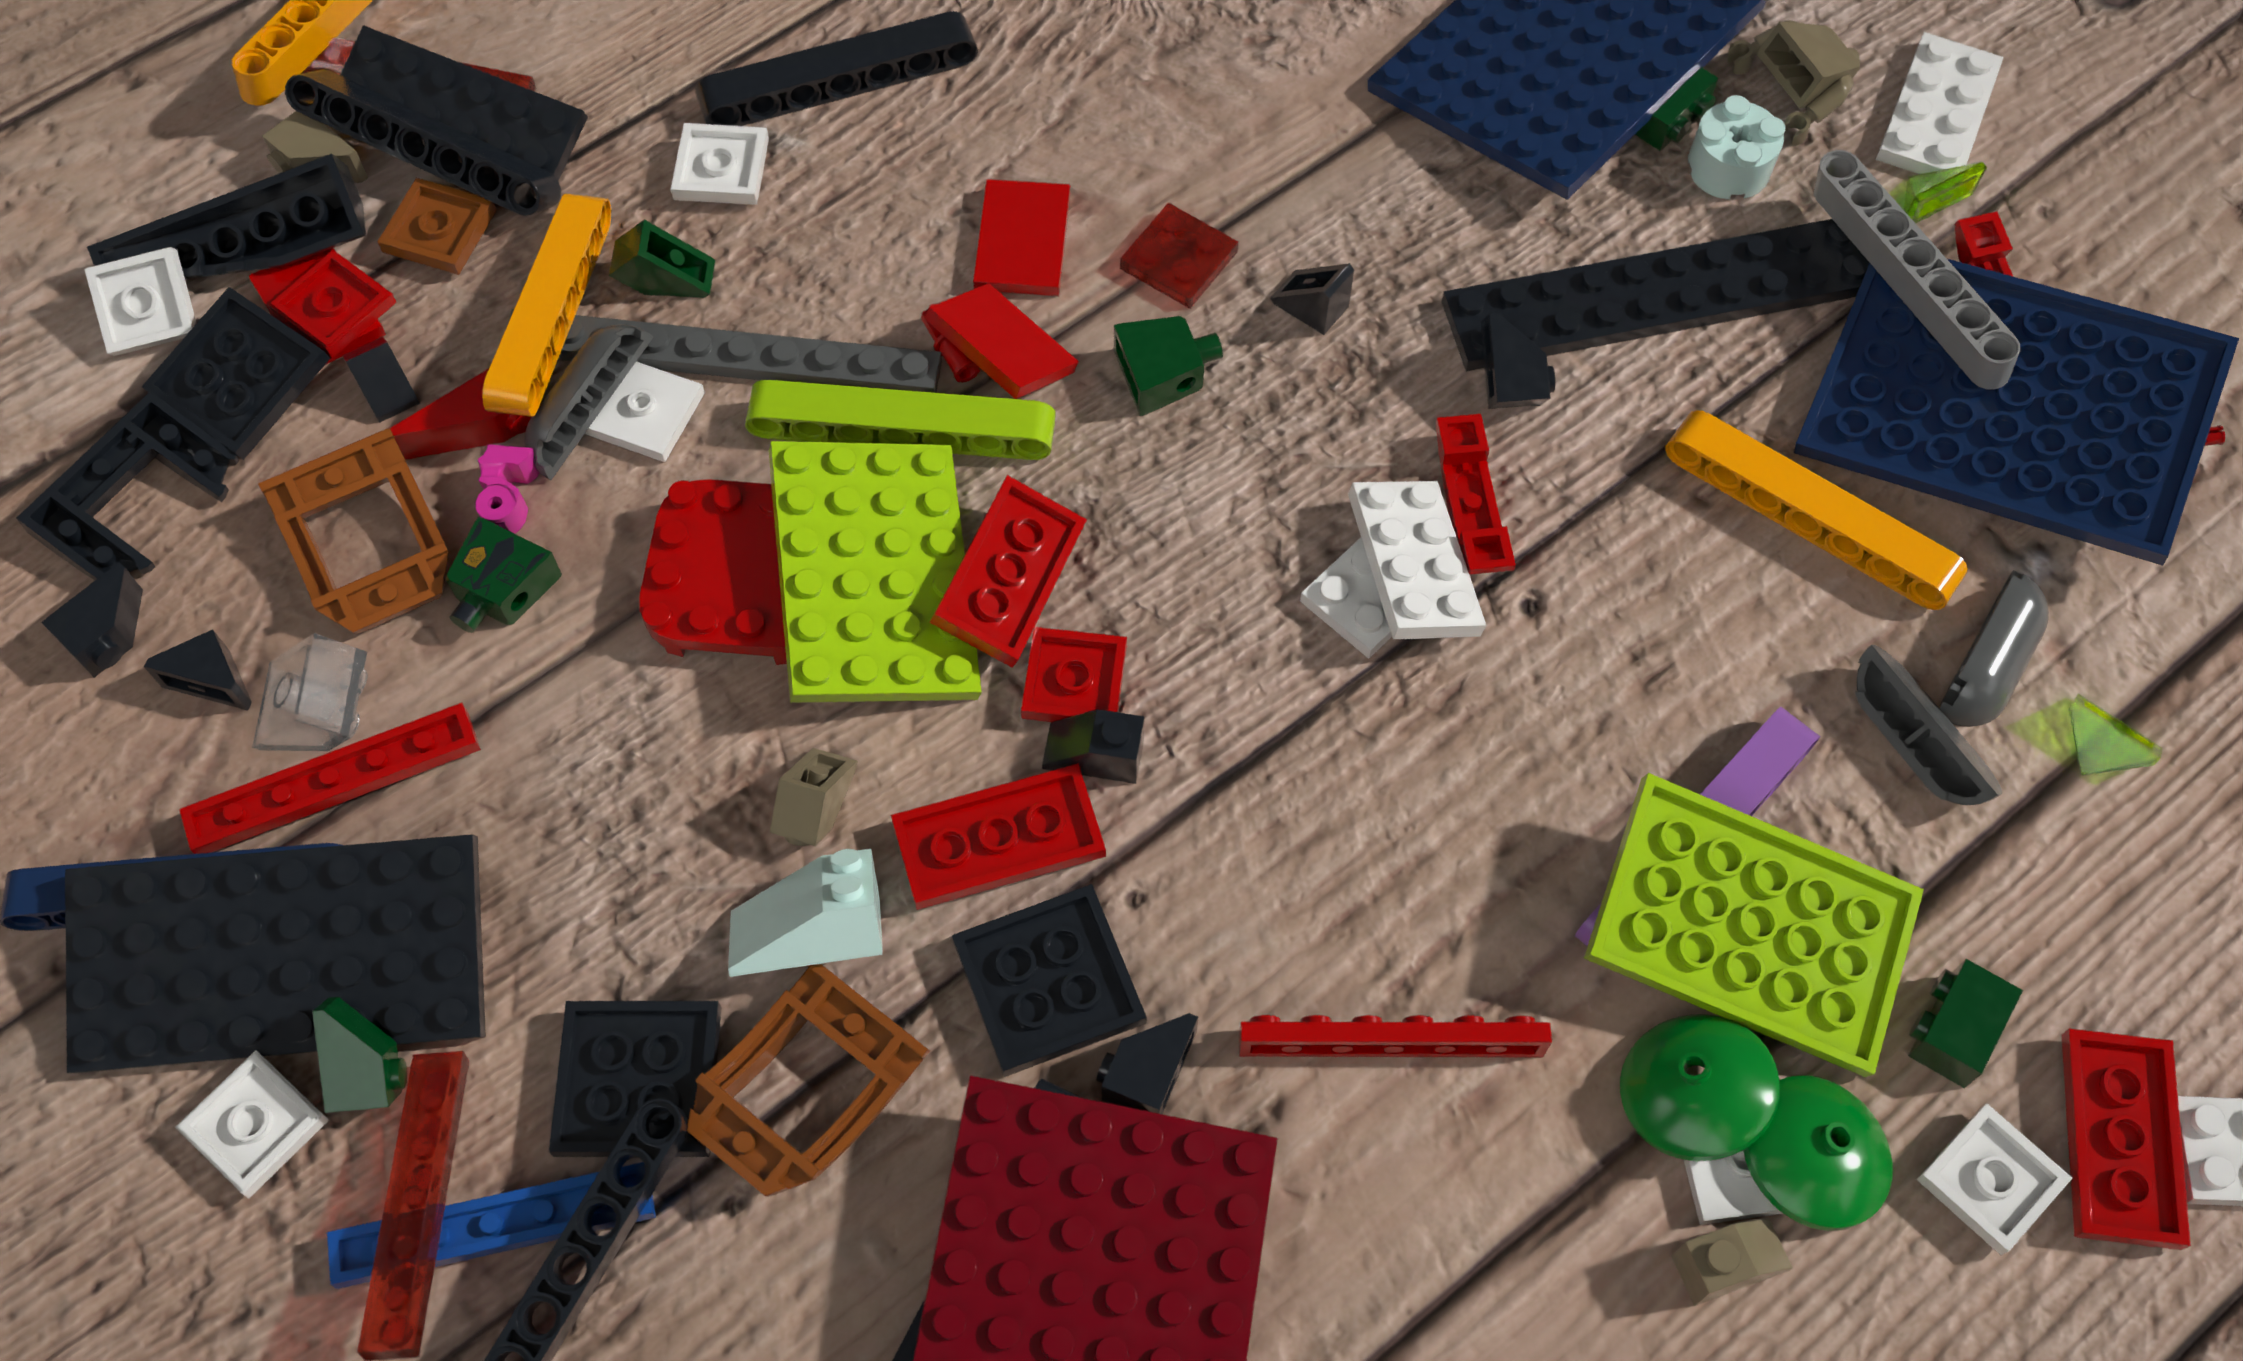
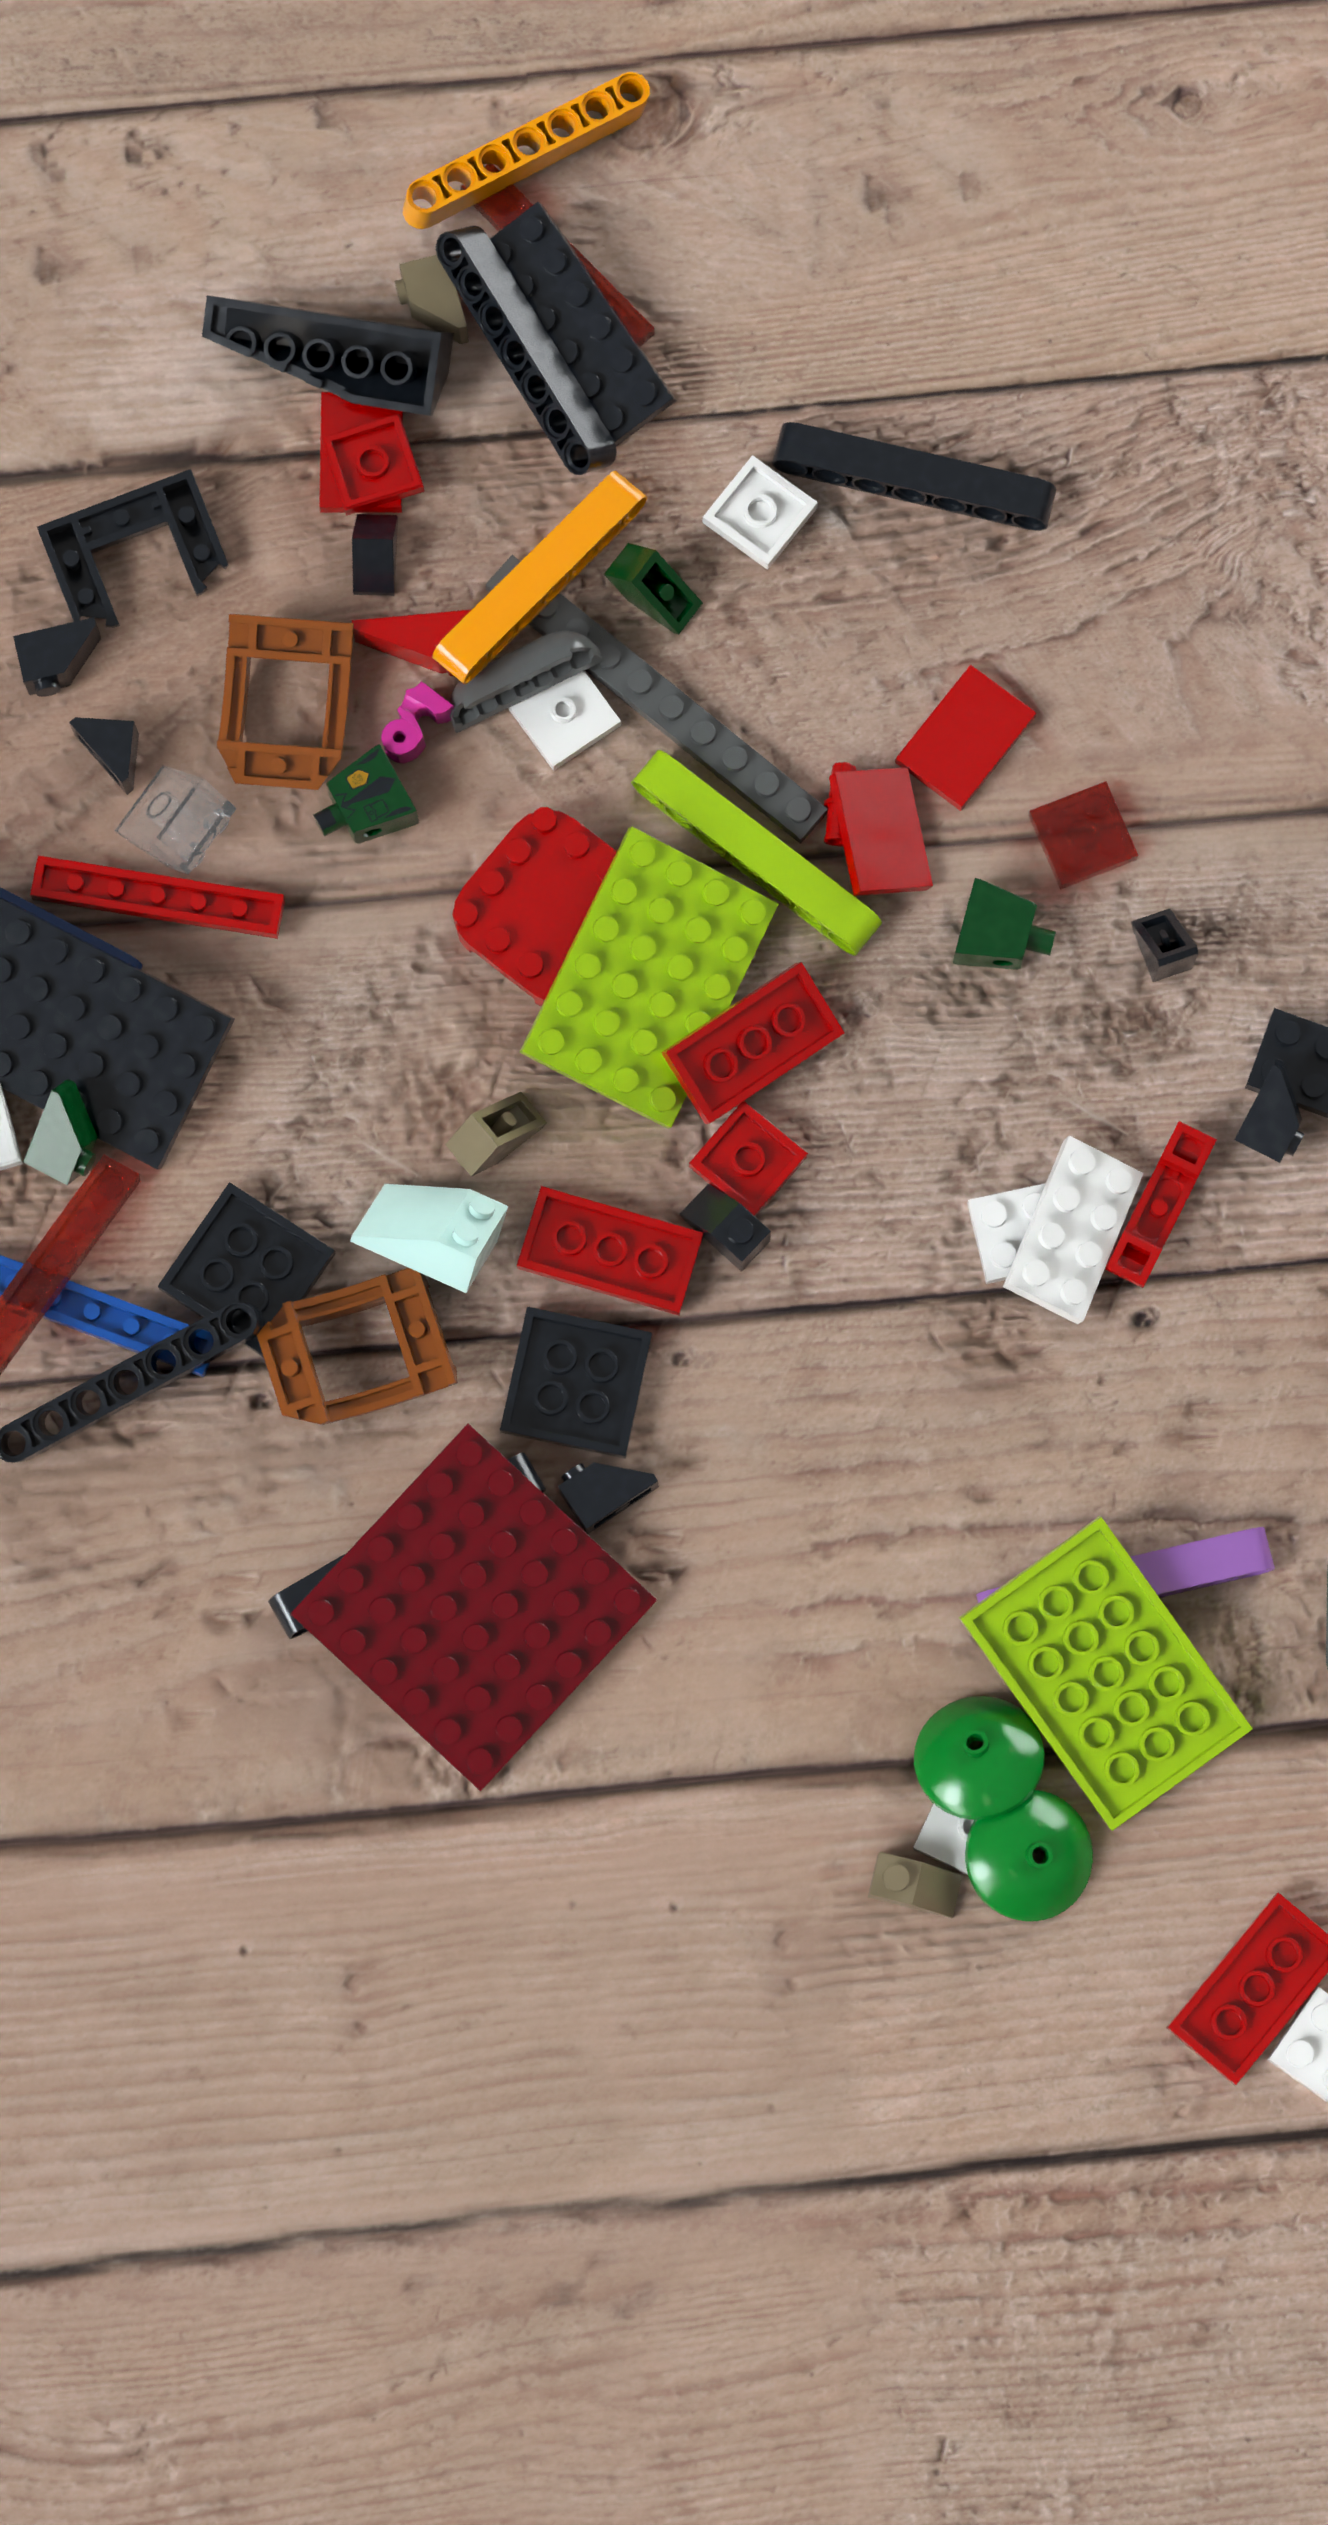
camera: 35 degrees right, 15 degrees up
white plate [84,247,197,356] -> none
black plate [142,287,331,460] -> none
dark orange plate [377,177,497,275] -> none
red plate [1239,1015,1552,1057] -> none
dark green brick [1908,959,2023,1088] -> none
white plate [1916,1103,2072,1256] -> none

